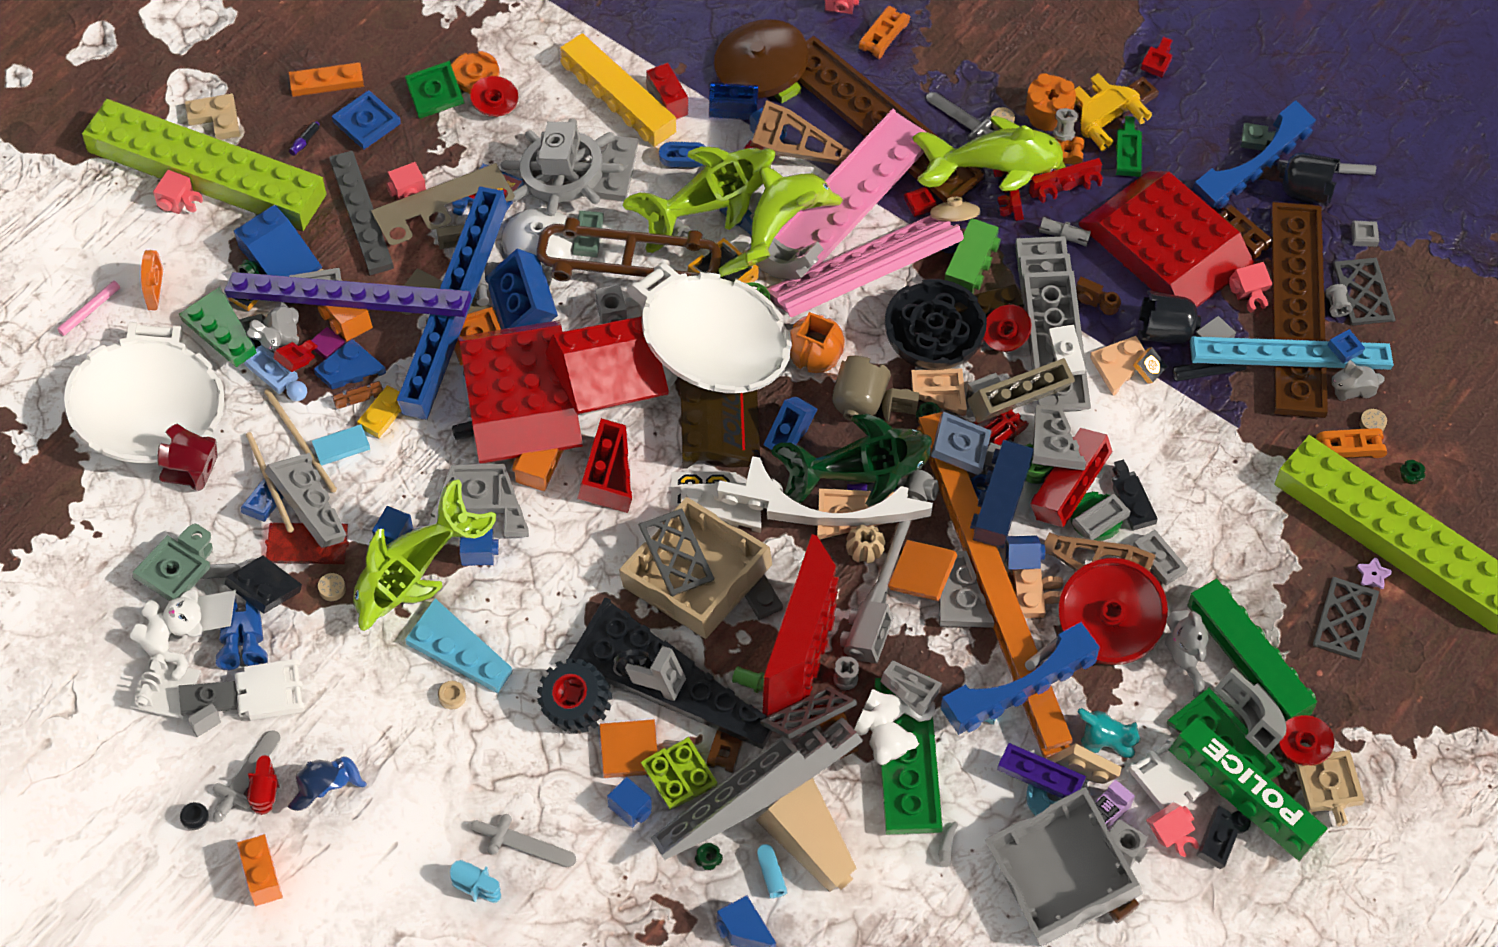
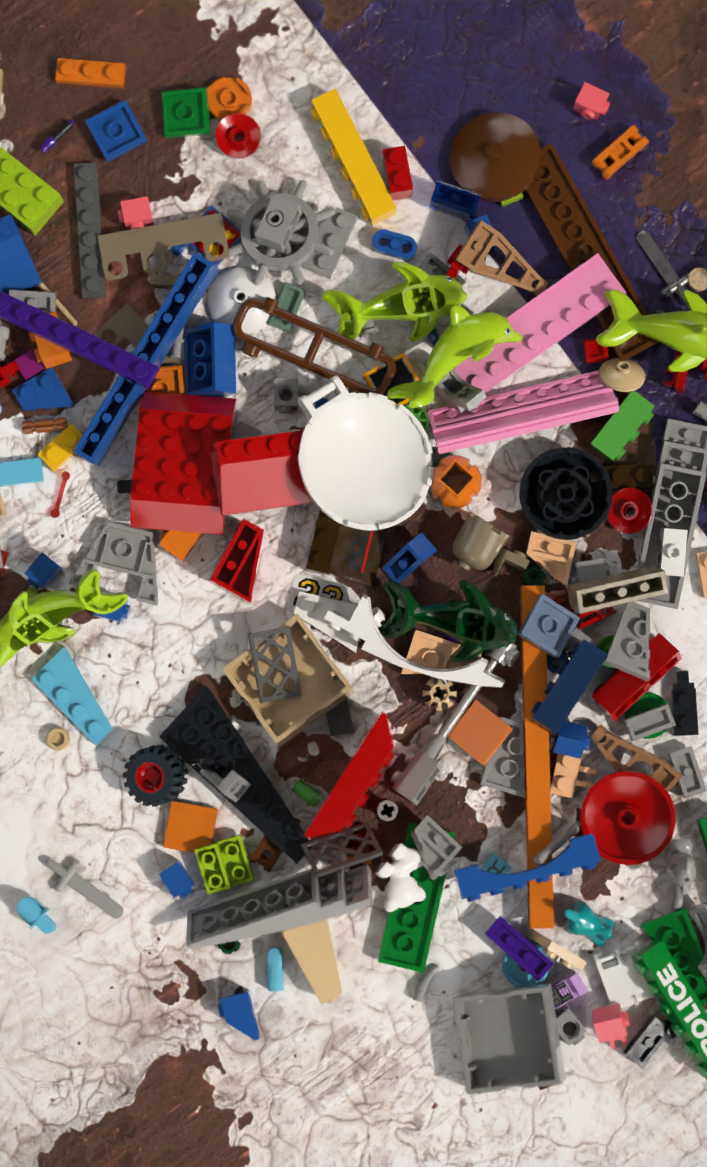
camera: 15 degrees right, 25 degrees up
none -> clear red hinge [50,471,70,518]

